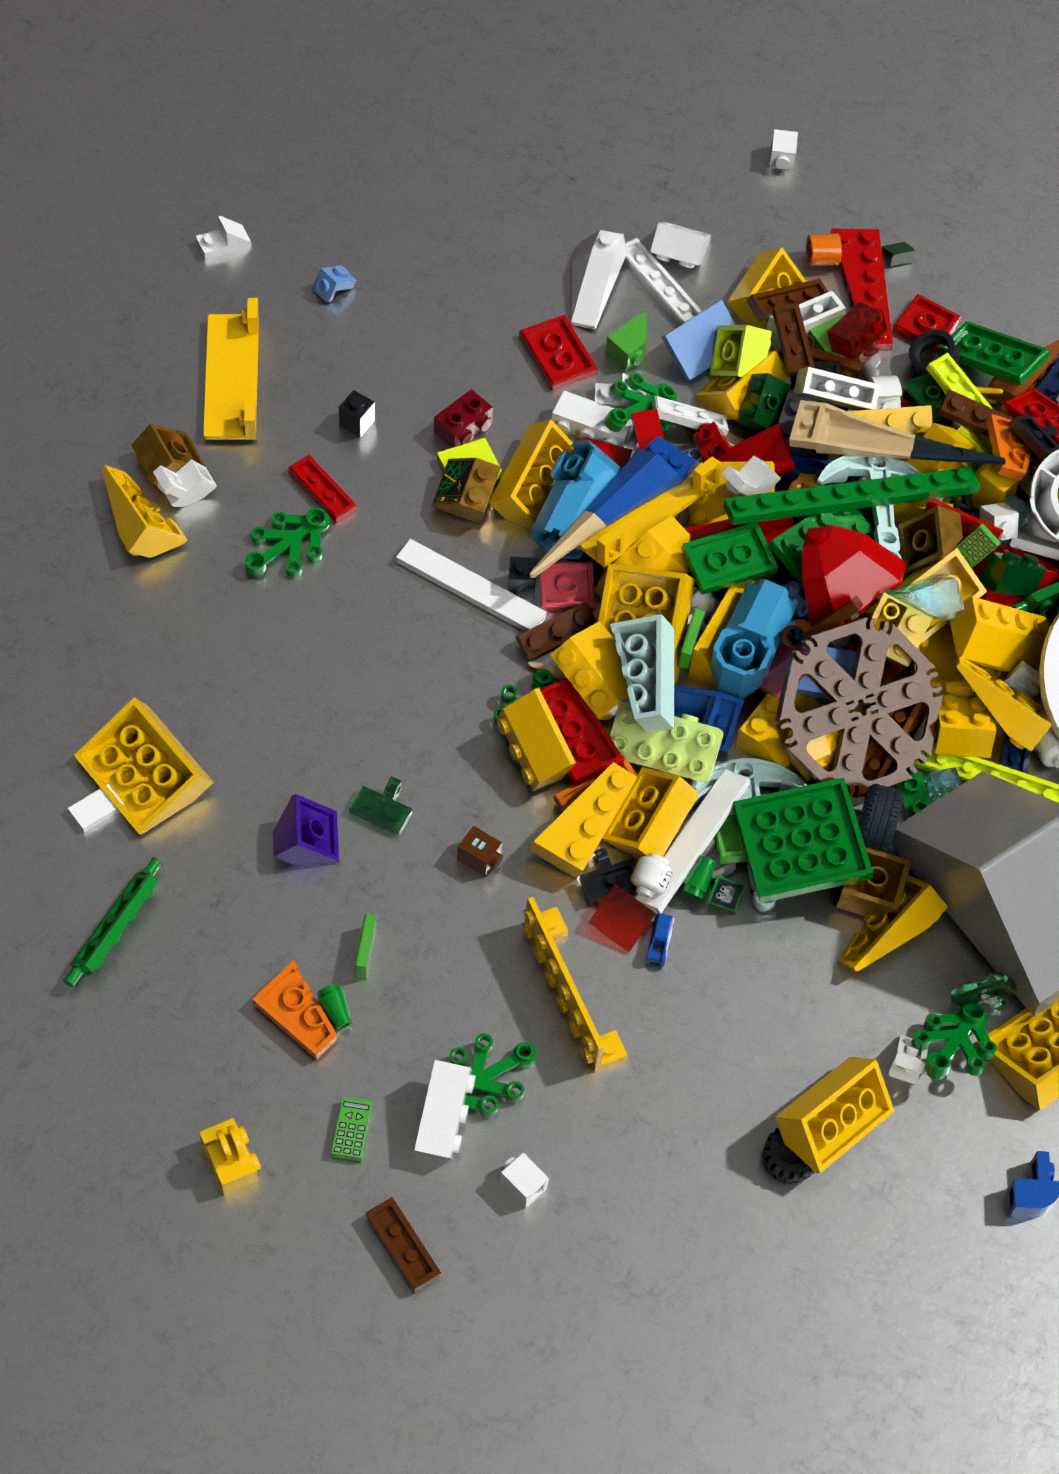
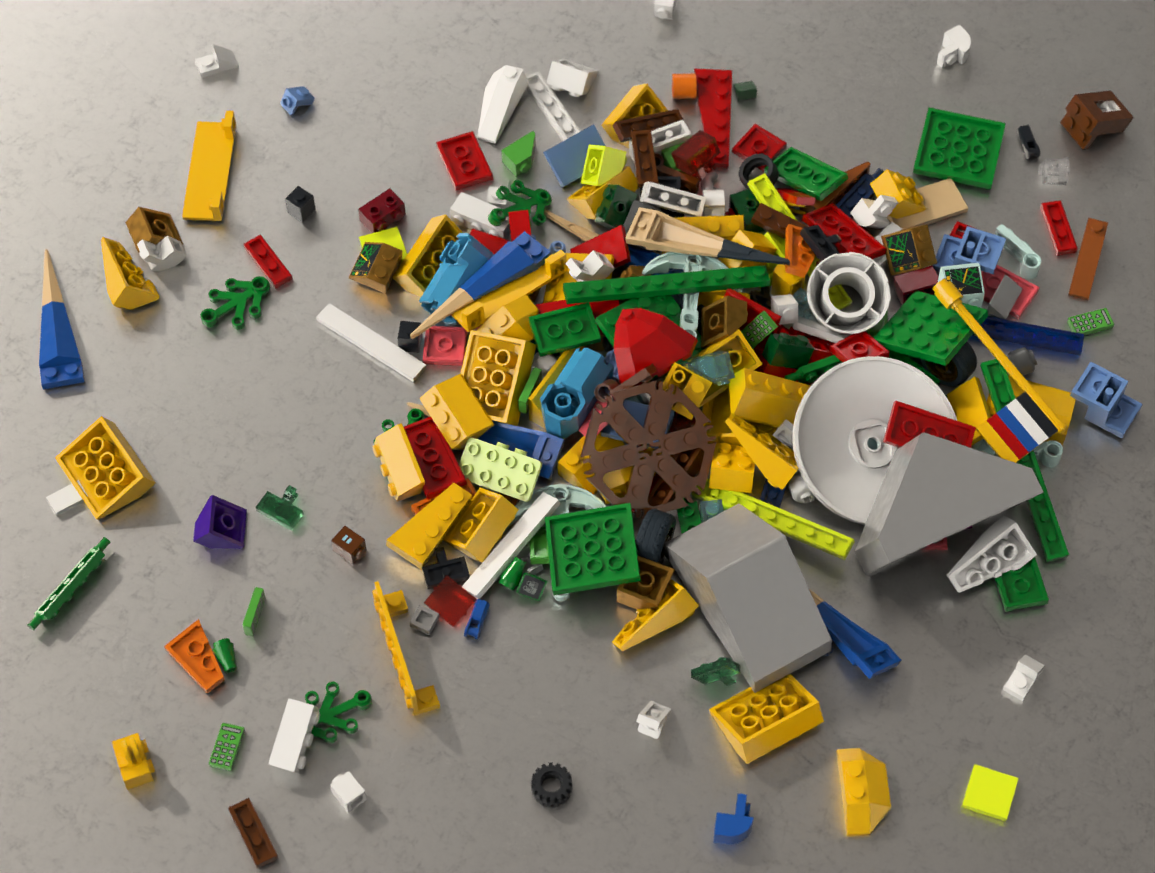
camera: 10 degrees right, 0 degrees up
reddish brown plate [515,601,597,661] -> none
light aqua wedge [610,614,674,733] -> none
white head [631,853,673,898] -> none
white tile [652,396,729,437] -> none
red brick [692,421,734,461] -> none
yellow slope [775,1057,895,1173] -> none
green plant [911,1003,997,1080] -> none
none -> blue plate [39,249,85,390]
none -> light grey plate [409,605,439,635]
none -> red tile [776,188,815,205]

